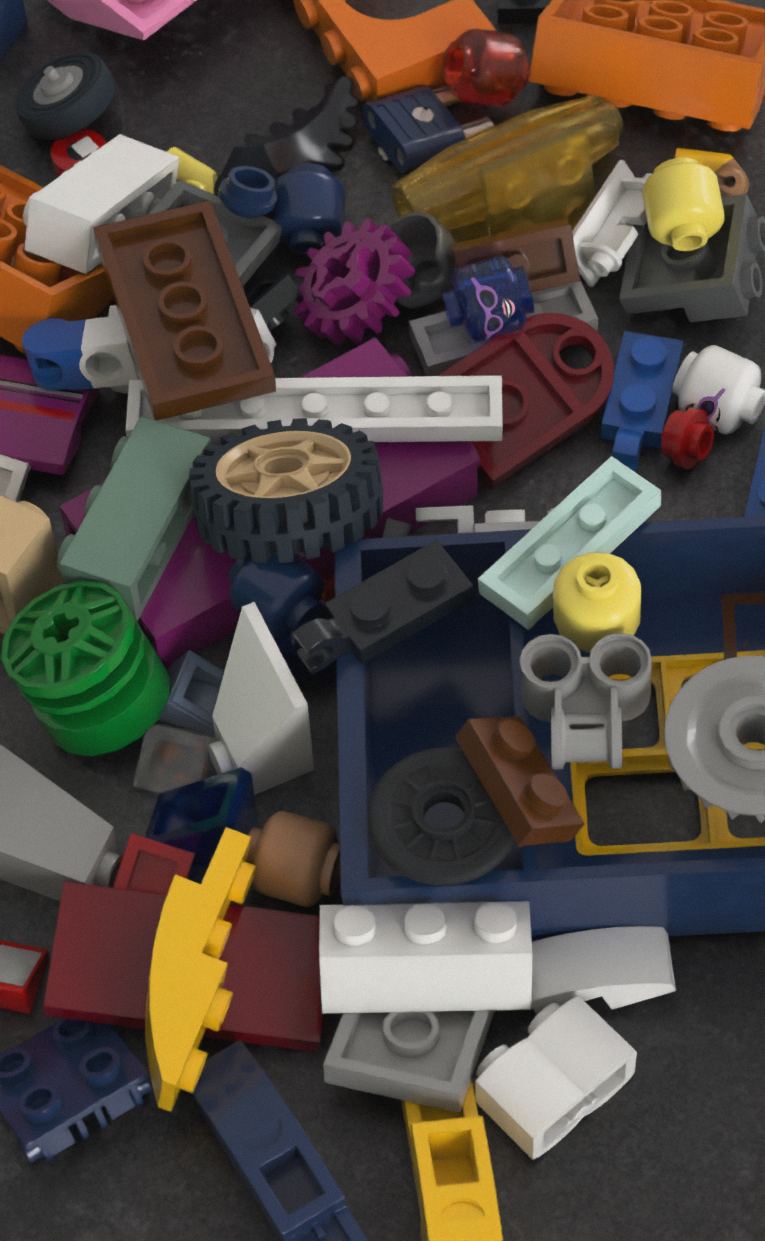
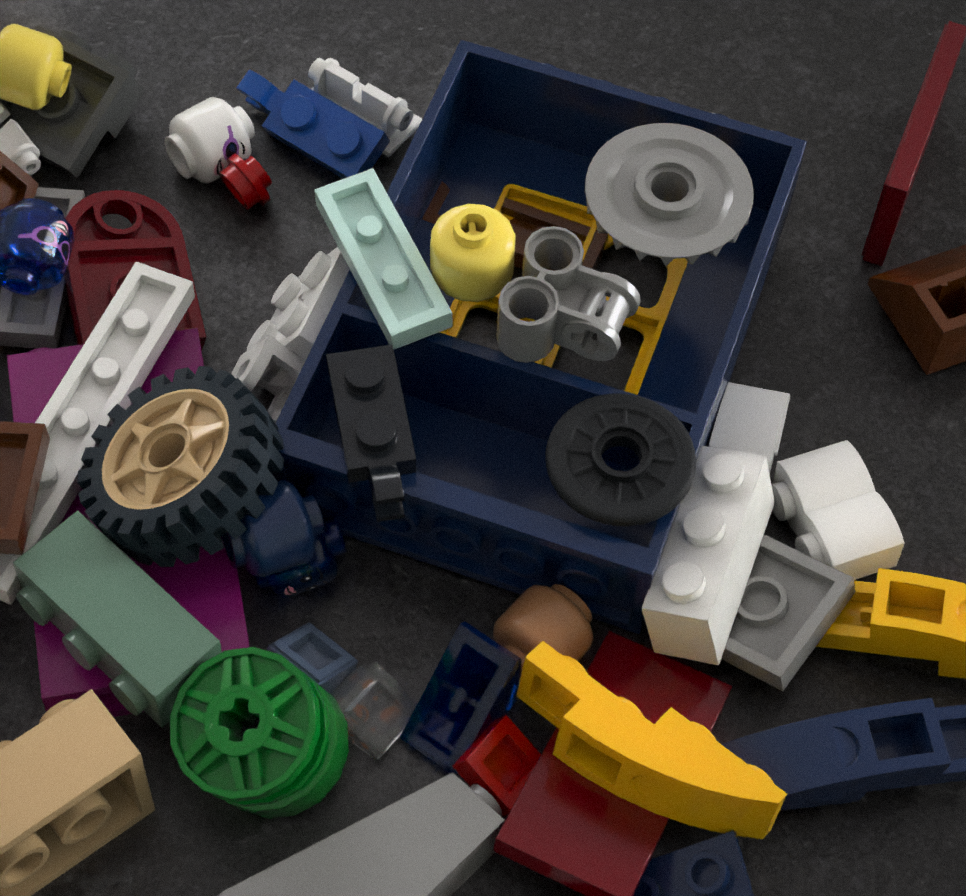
camera: 75 degrees left, 0 degrees up
white slope [208,602,314,800] -> none
reddish brown plate [455,716,585,846] -> none
blue plate [601,331,683,473] -> none

